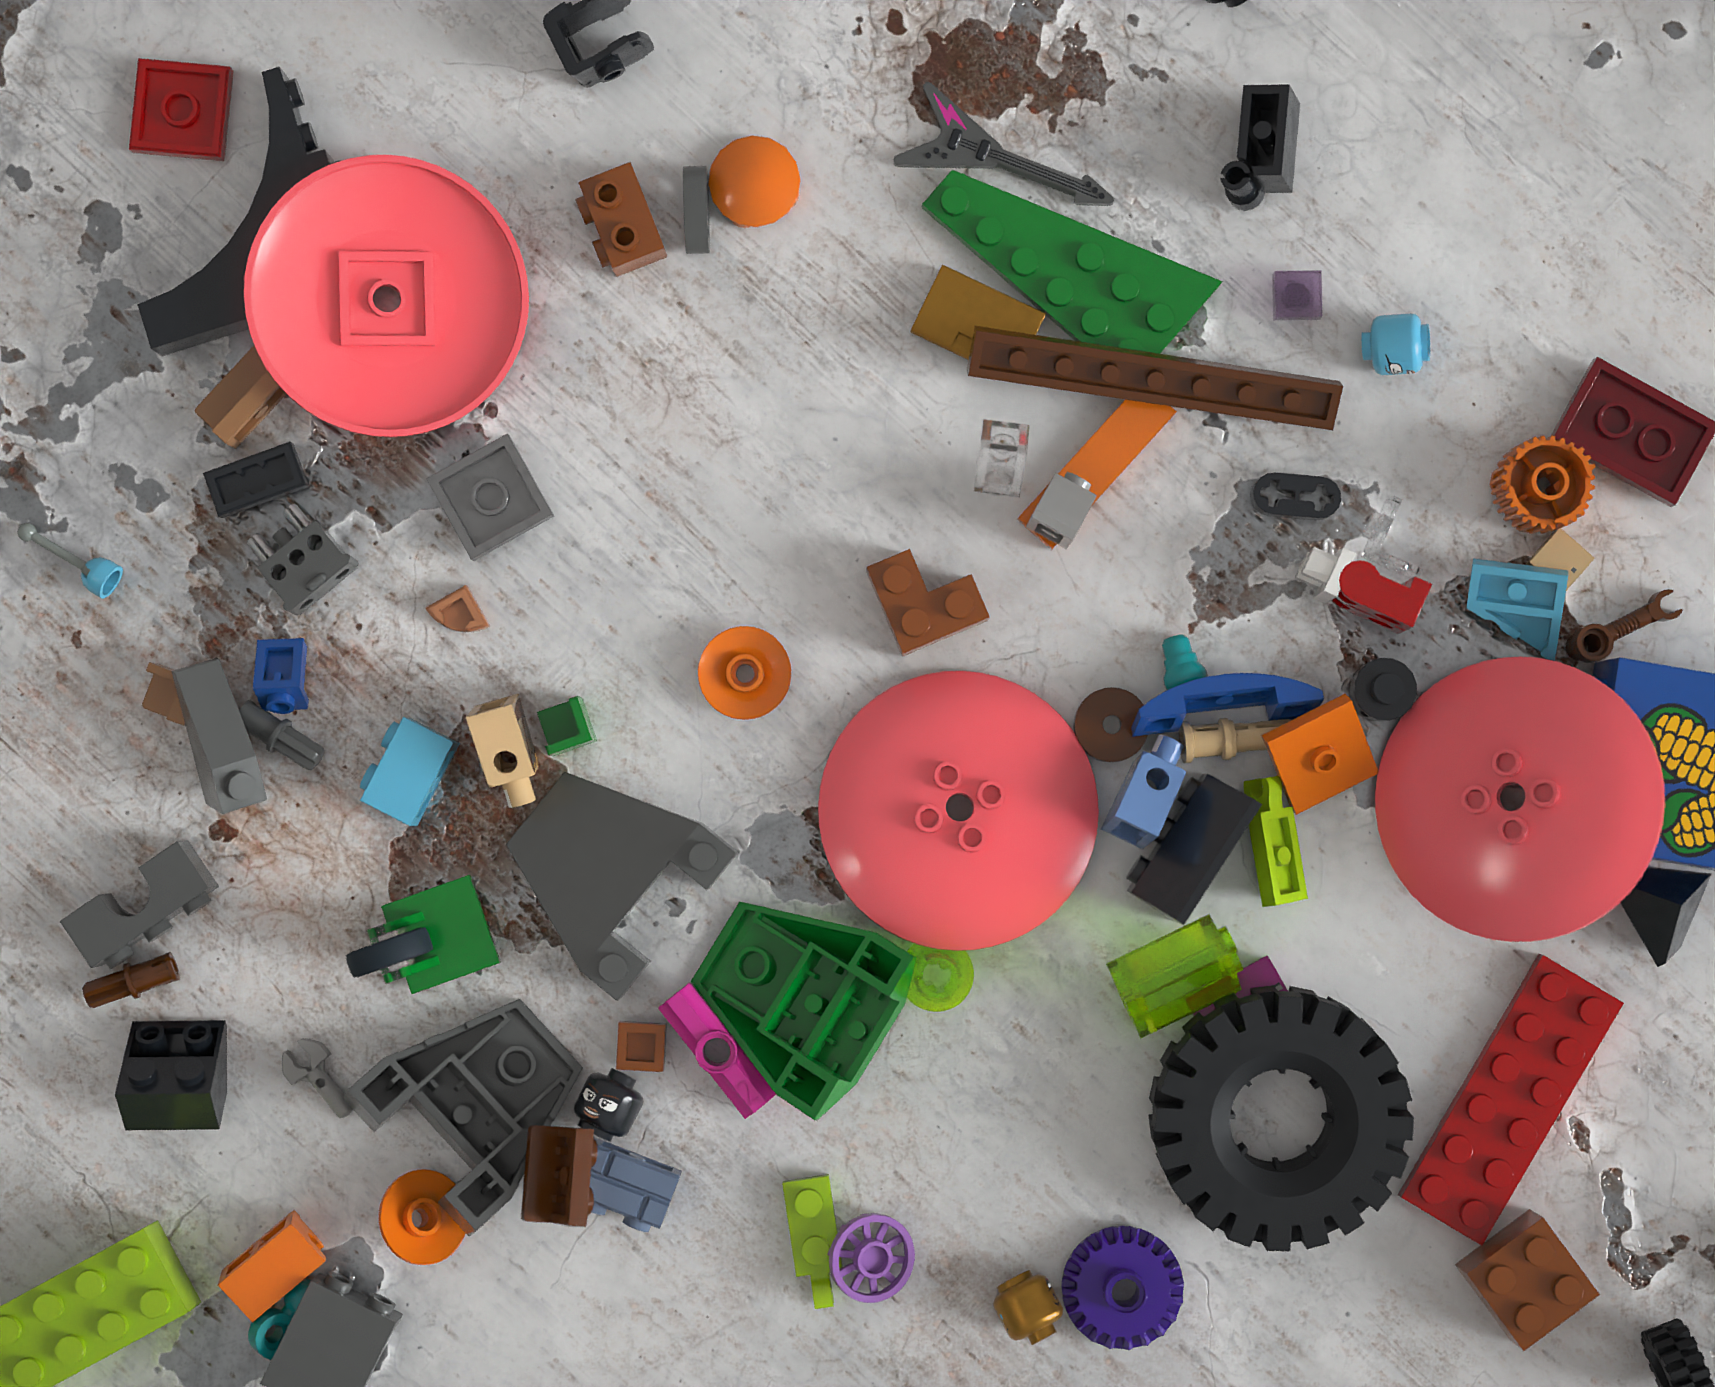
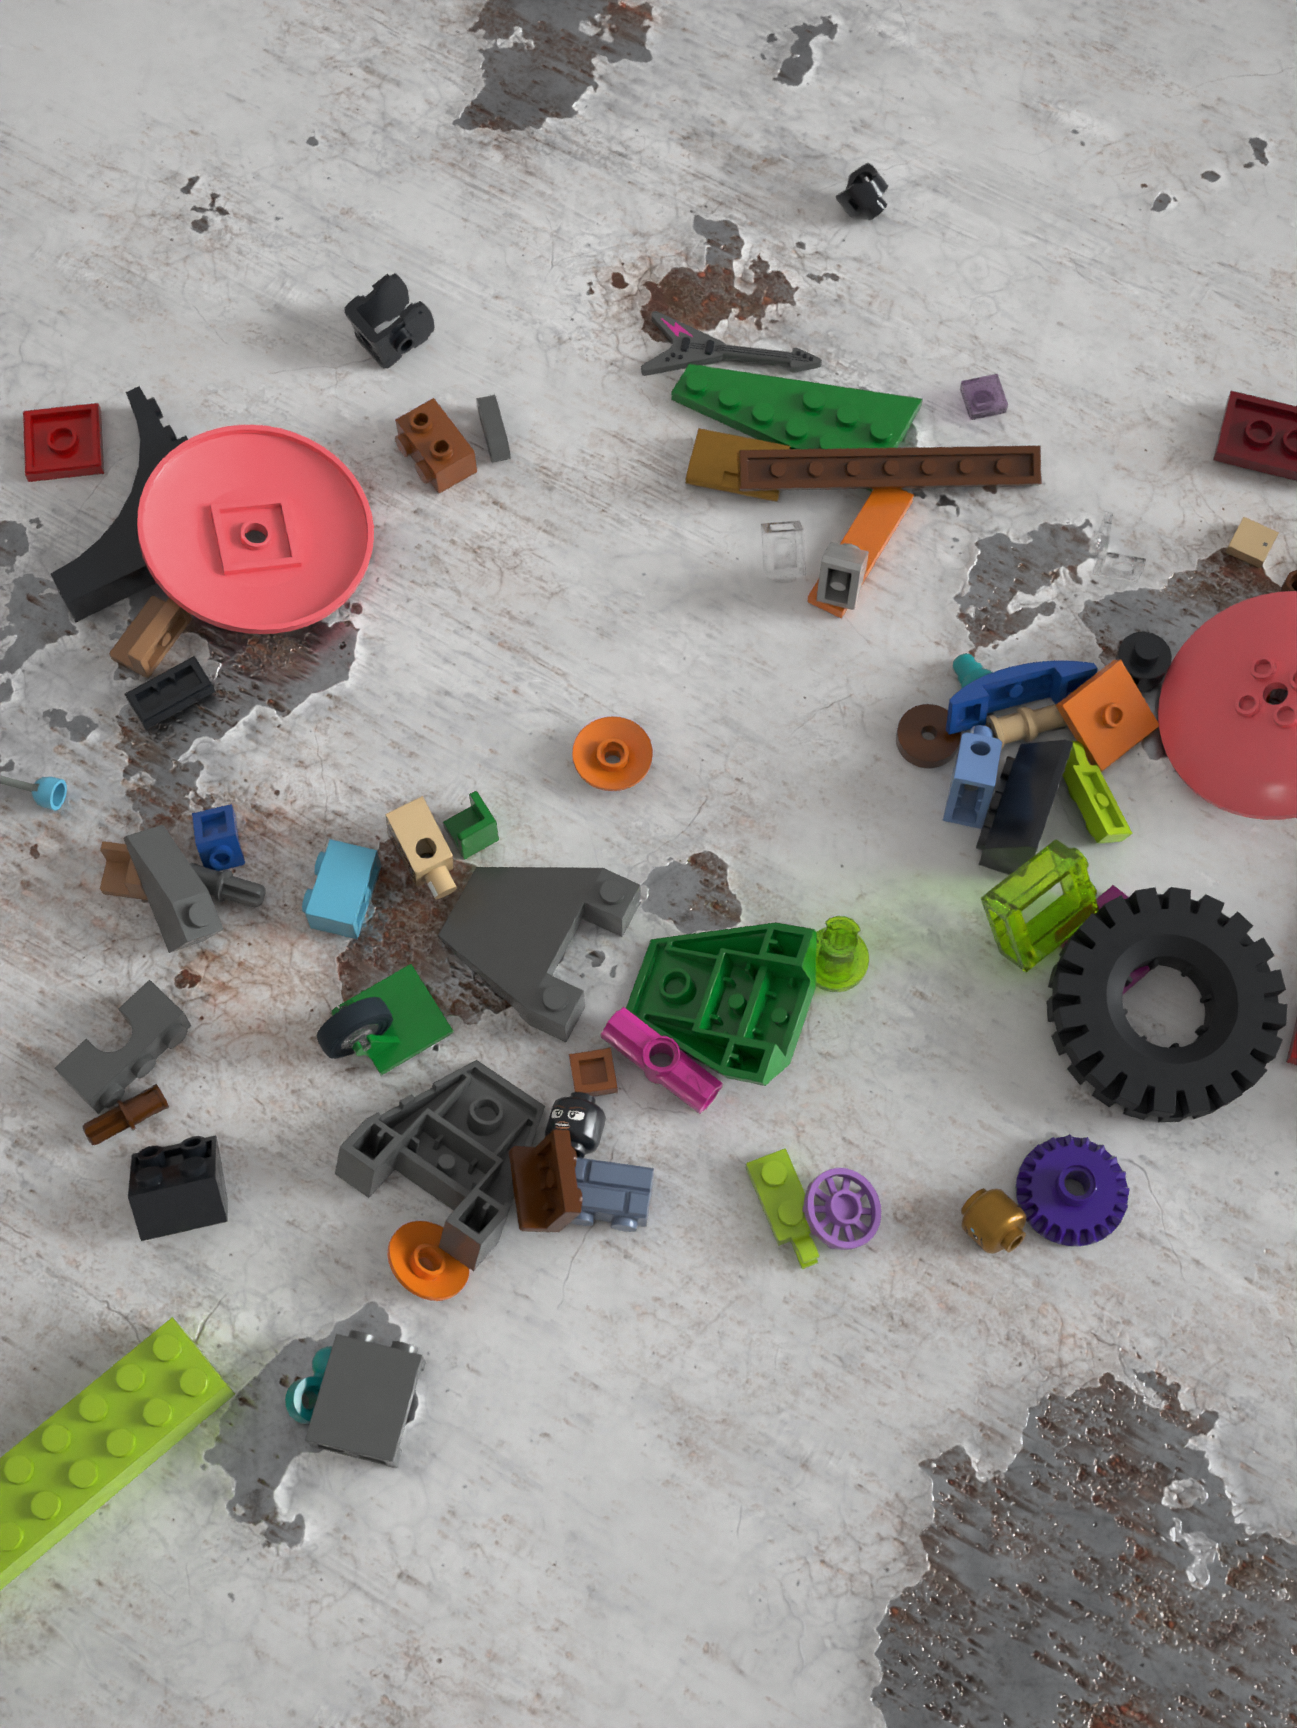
camera: 15 degrees left, 20 degrees down
orange hinge [218,1210,326,1323] -> none
dark grey piece [247,504,358,615] -> none
light grey bar [282,1039,353,1118] -> none
flat silver plate [426,433,554,561] -> none
nougat tile [426,585,490,632] -> none
orange dish [708,135,801,228] -> none
coral dish [818,671,1099,951] -> none
dark orange brick [866,549,990,657] -> none
black hinge [1220,84,1300,211] -> none
black beam [1250,472,1341,521] -> none
red hips [1295,547,1433,634] -> none
medium azure head [1362,313,1430,375] -> none
medium azure wing [1466,558,1568,661] -> none
orange brick [1489,436,1595,534] -> none

